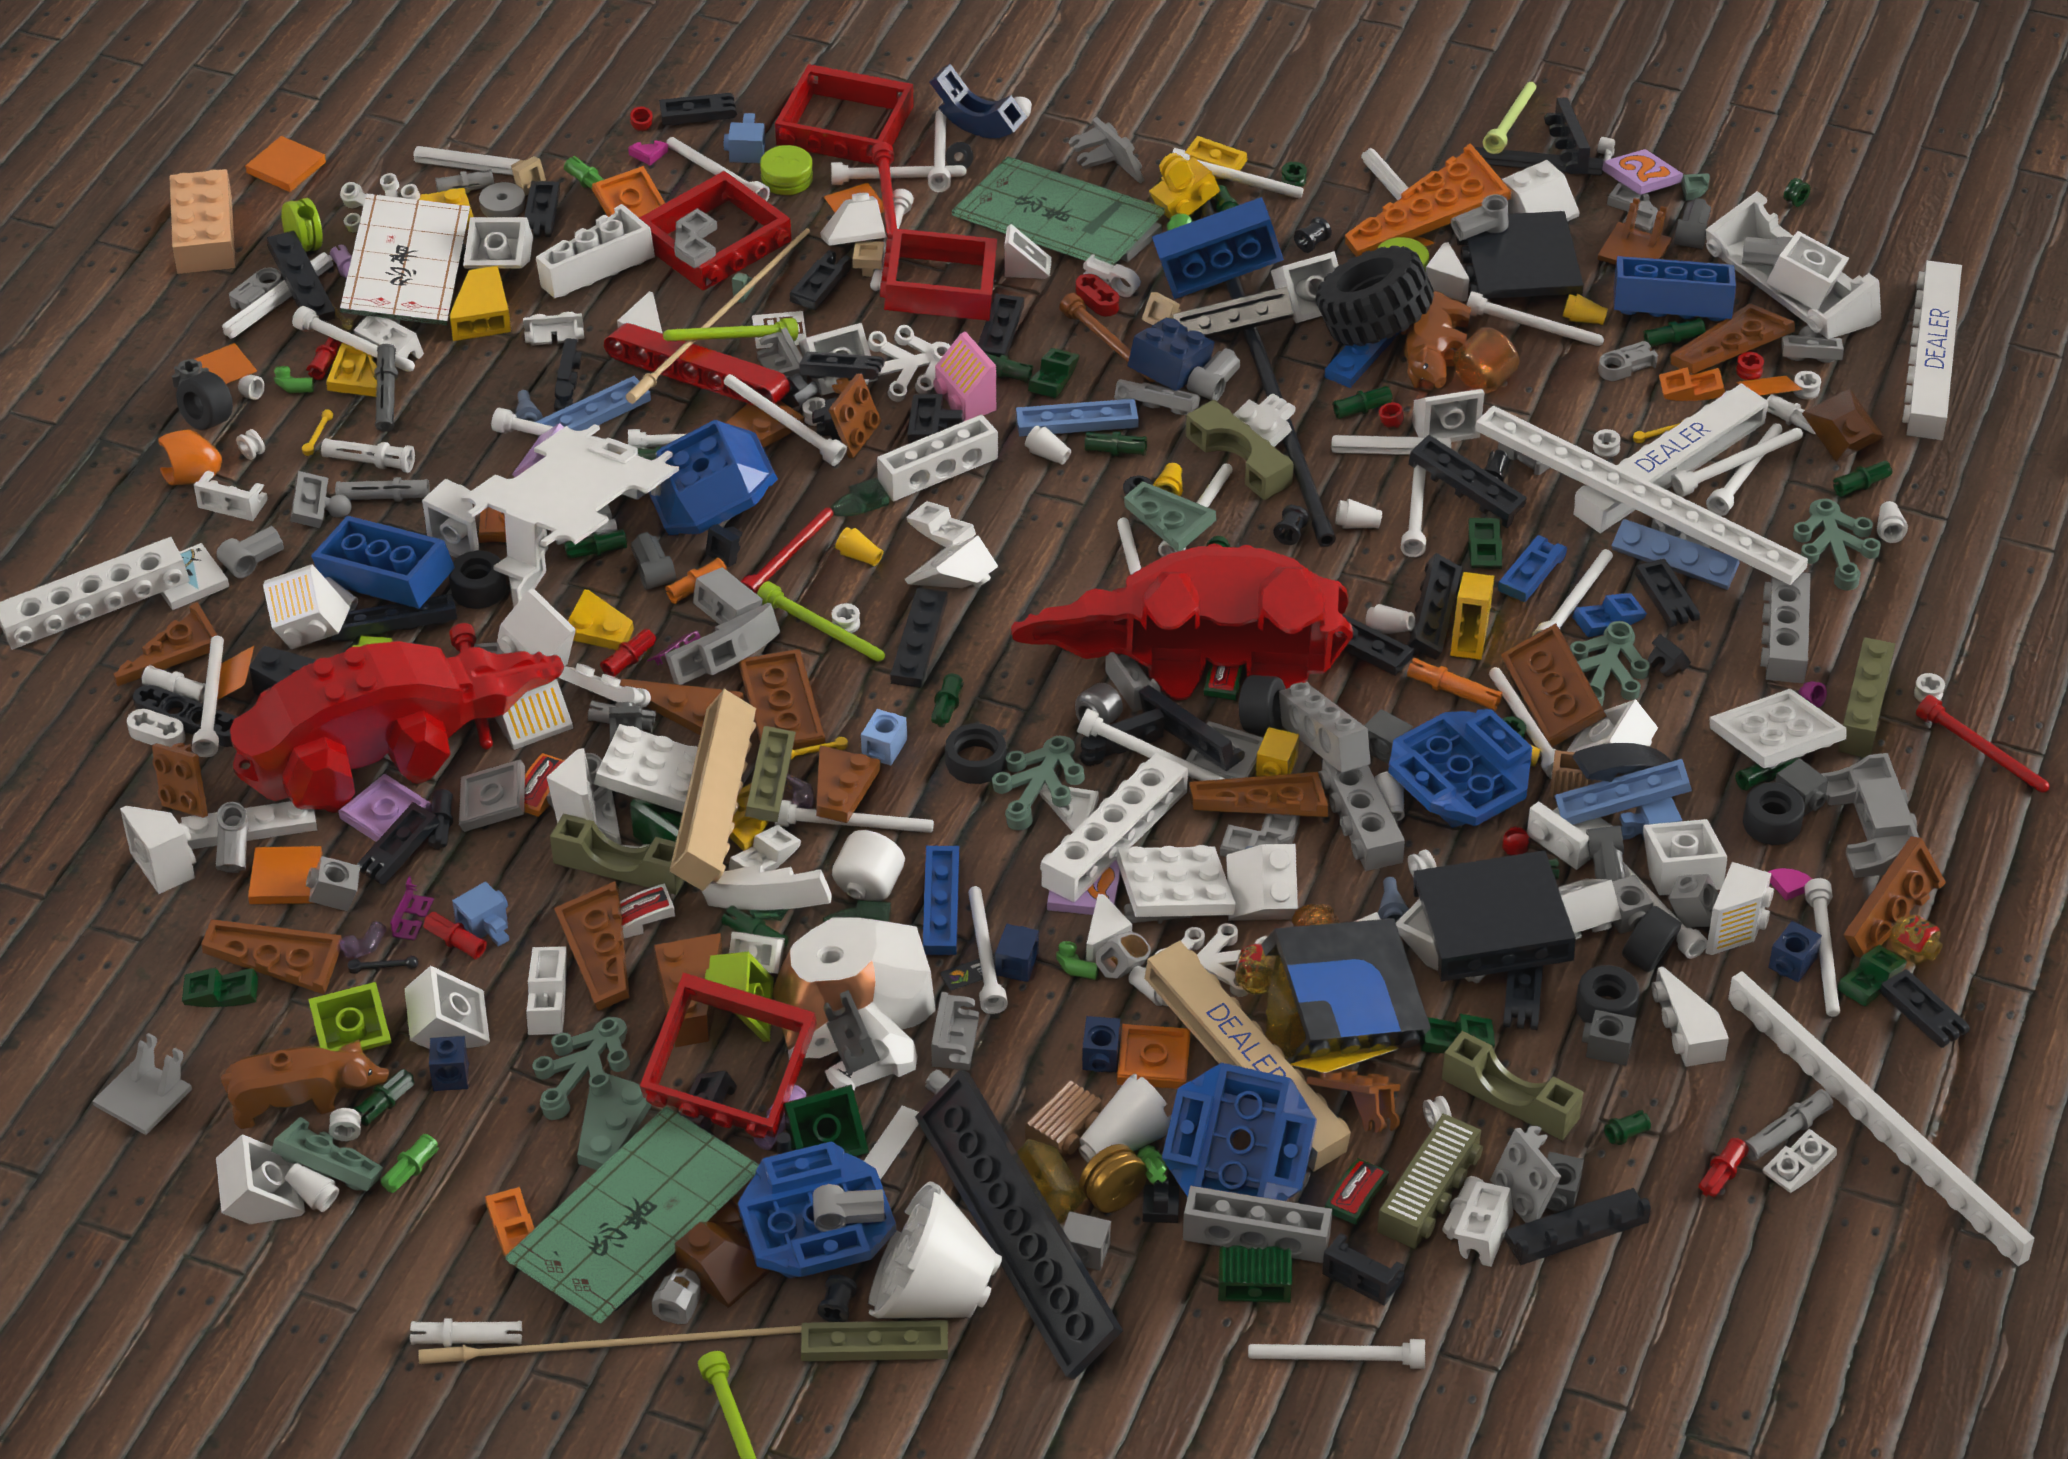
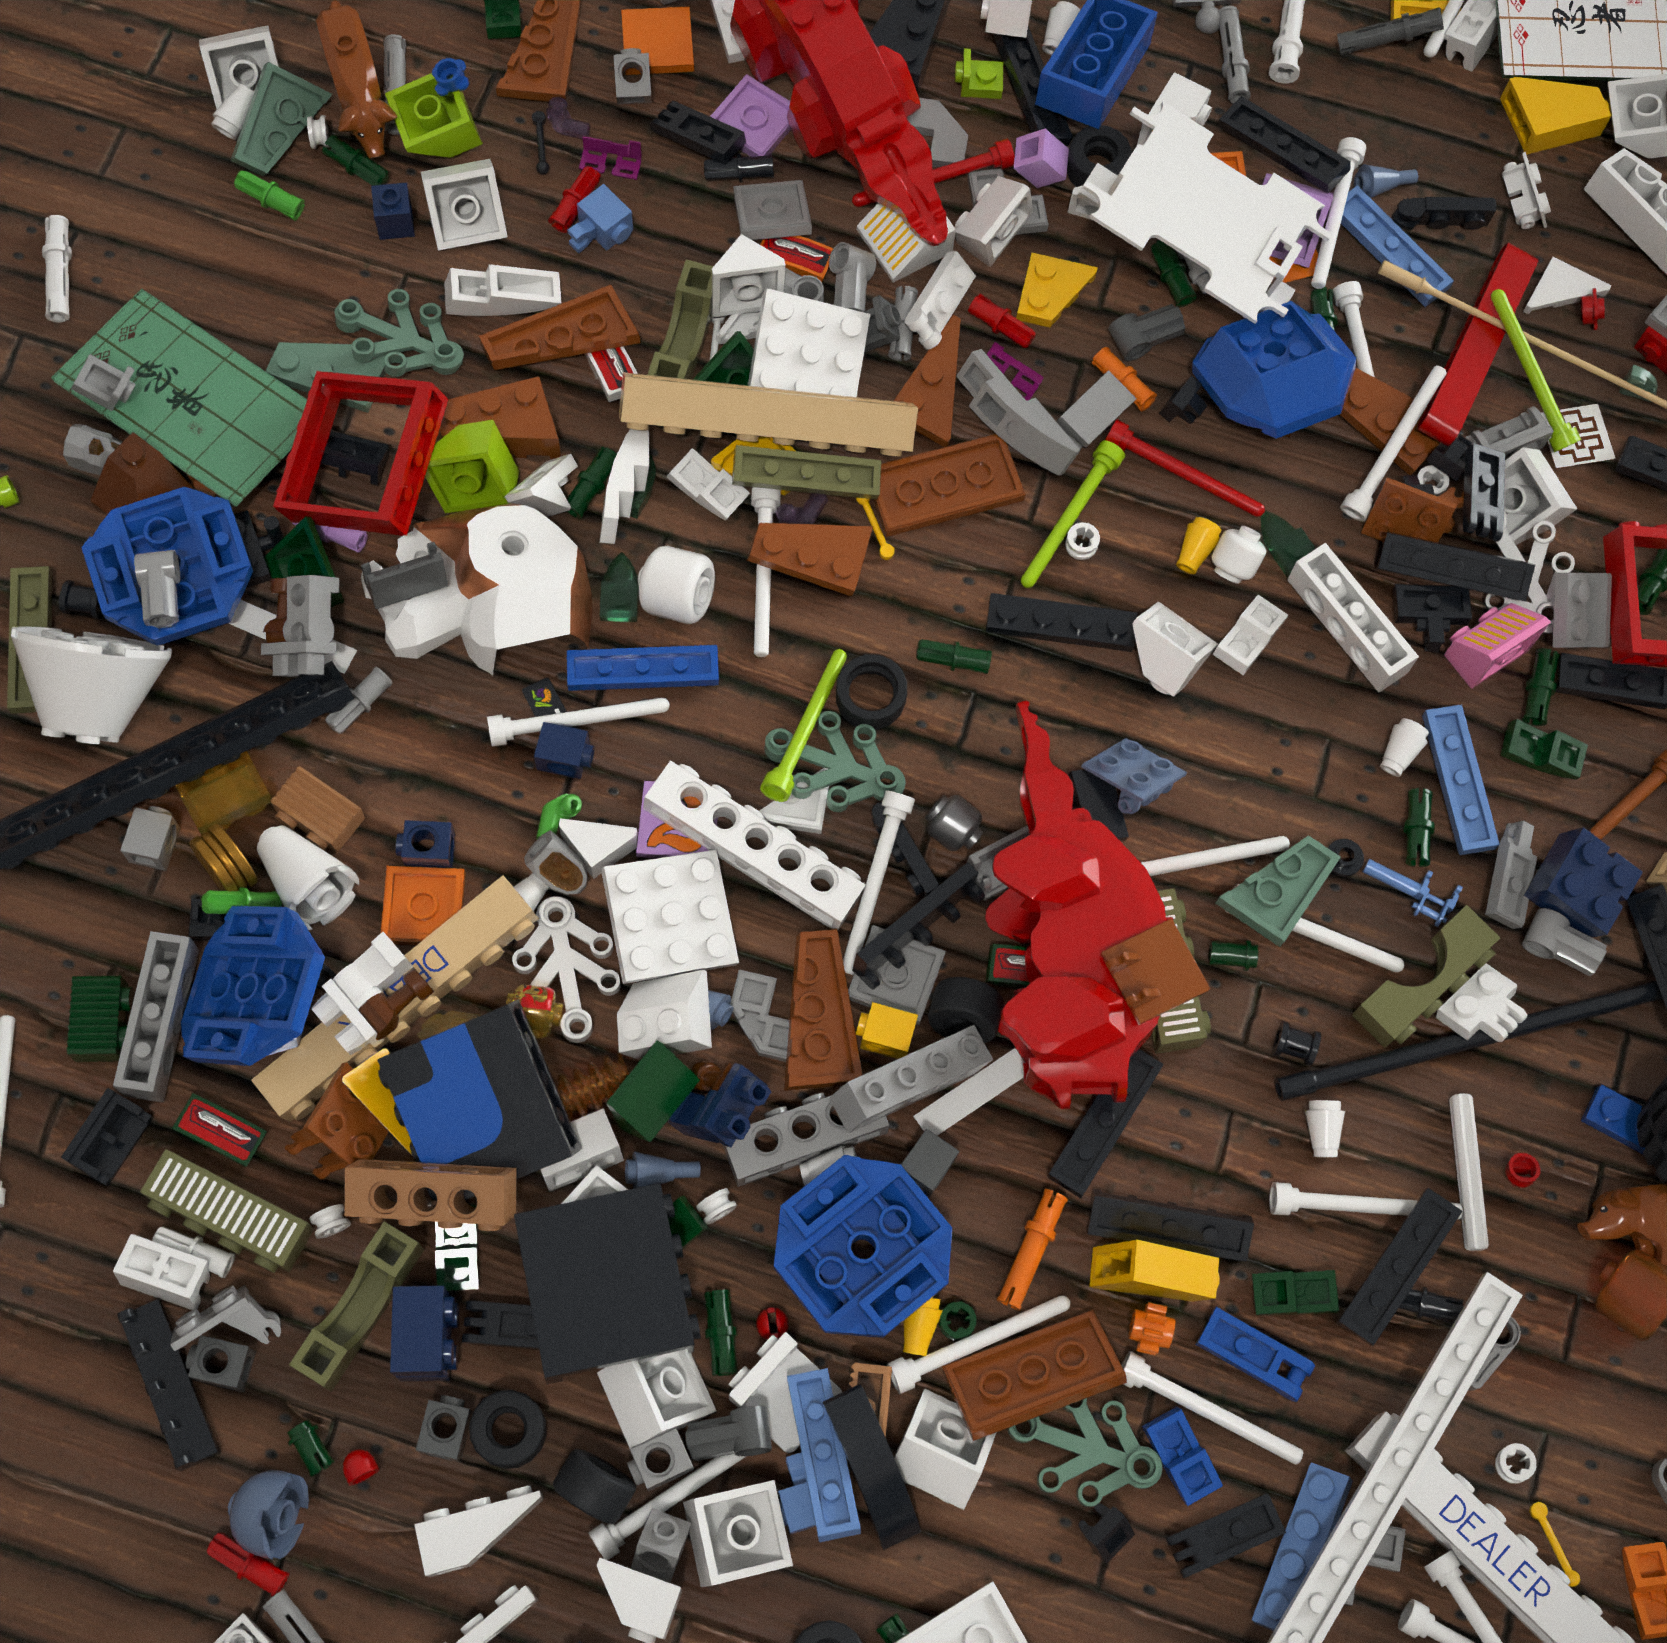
camera: 80 degrees right, 25 degrees up
tan piece [419,1321,858,1364] -> none
orange slope [485,1187,536,1258] -> none
light blue brick [861,709,907,766] -> none
light grey hinge [931,992,979,1070] -> none
yellow cone [1153,463,1183,497] -> none
dark green axle [1332,386,1393,419] -> none
white cone [1366,604,1415,634] -> none
white slope [1412,389,1484,442] -> none
none -> light grey bracket [71,354,136,411]
none -> sand blue cylinder [228,1470,309,1560]
none -> light grey hips [261,575,339,677]
none -> white hips [311,932,434,1055]
none -> red hinge [342,1449,380,1486]
none -> medium nougat brick [344,1159,517,1231]
none -> dark blue piece [390,1286,459,1381]
none -> blue plate [432,58,469,96]
none -> dark green slope [606,1040,700,1142]
none -> dark blue hips [667,1061,771,1148]
none -> lime piece [760,649,847,802]
none -> light grey piece [829,242,876,312]
none -> lavender brick [1013,128,1069,188]
none -> sand blue hinge [1081,738,1187,814]
none -> dark orange plate [1100,918,1211,1025]
none -> orange gear [1128,1302,1176,1356]
none -> white head [1211,526,1266,584]
none -> black plate [1219,96,1351,193]
none -> medium blue piece [1362,859,1463,927]
none -> black hinge [1378,531,1536,602]
none -> light grey bracket [1553,573,1612,648]
none -> red plate [1581,288,1605,330]

